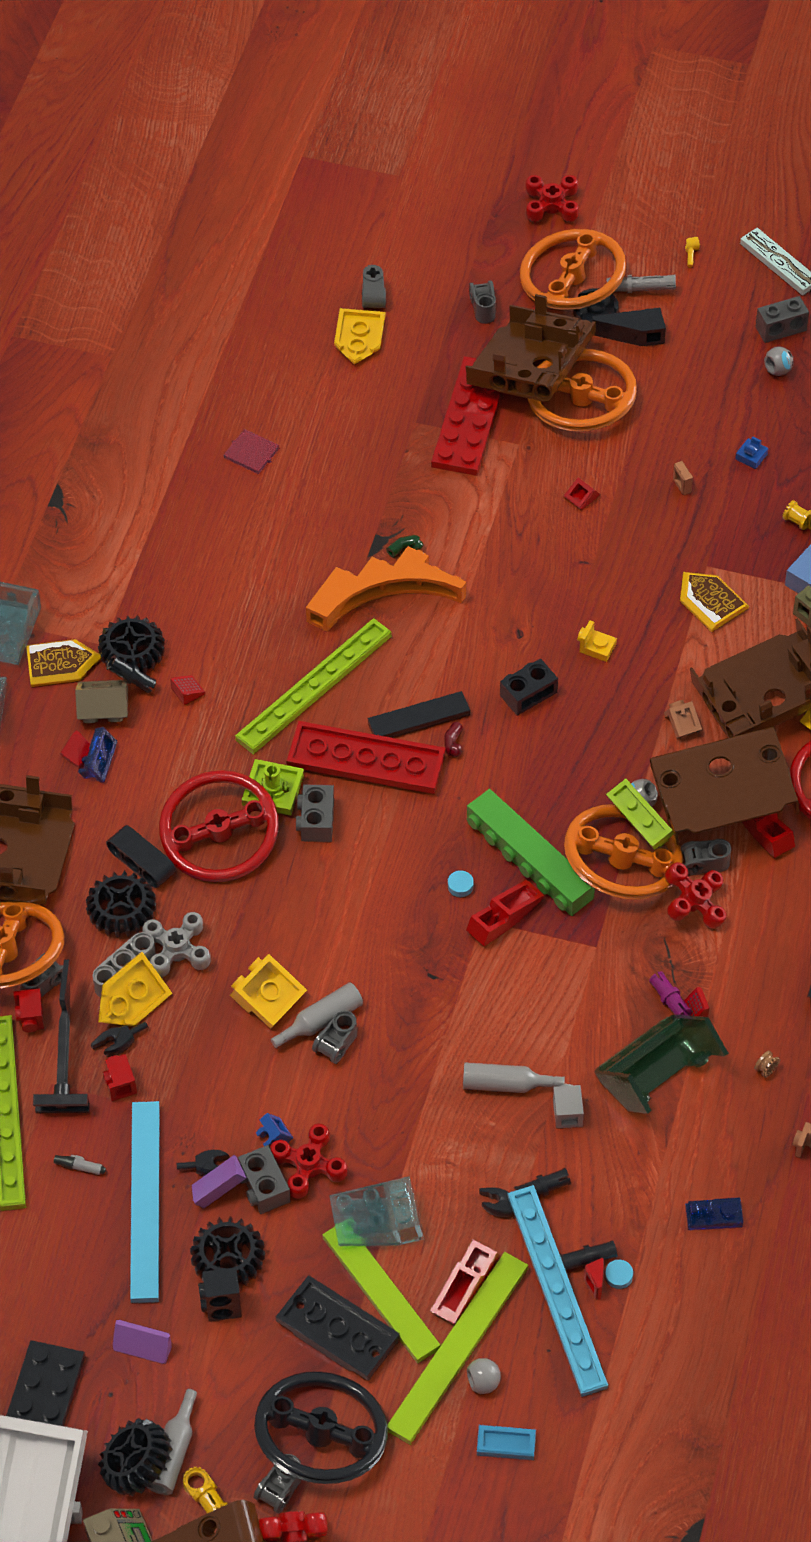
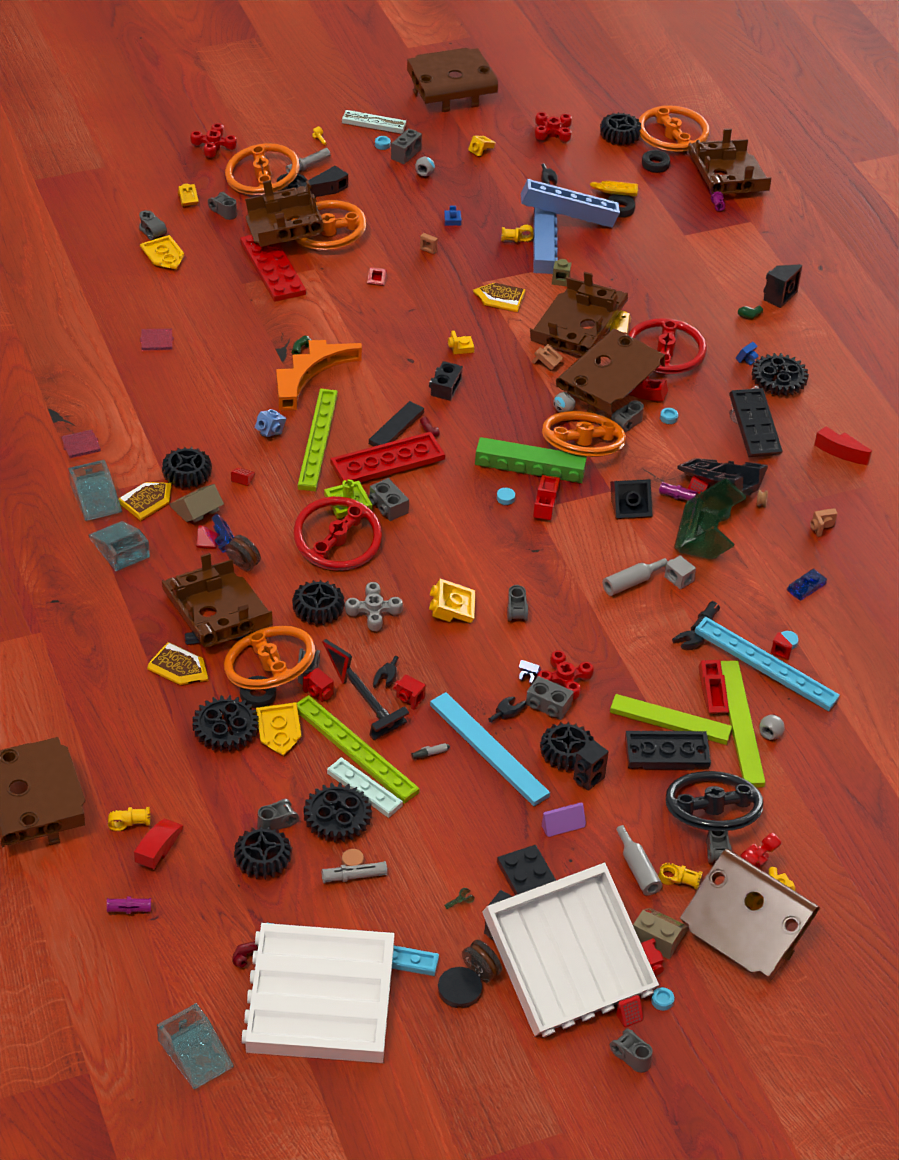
camera: 40 degrees left, 10 degrees down
light grey beam [92,932,156,997] -> none
yellow tile [98,952,172,1026] -> none
black gear [98,1418,173,1496] -> none
black pin [106,655,156,693] -> none
black beam [106,825,176,888] -> none
medium lavender slope [192,1155,246,1208] -> none
light grey piece [271,982,363,1048] -> none
clear light blue slope [329,1176,424,1246] -> none
dark azure tile [477,1425,536,1460] -> none
black pin [560,1240,618,1271] -> none
lime plate [606,779,674,850] -> none
red gear [664,862,727,929] -> none
none -> clear pink piece [61,430,101,458]
none -> yellow bracket [178,184,199,206]
none -> clear smoke head [225,535,261,572]
none -> medium blue brick [254,409,287,437]
none -> medium azure tile [375,136,391,150]
none -> black slope [610,479,653,518]
none -> medium azure tile [660,408,678,424]
none -> black wedge [677,458,768,499]

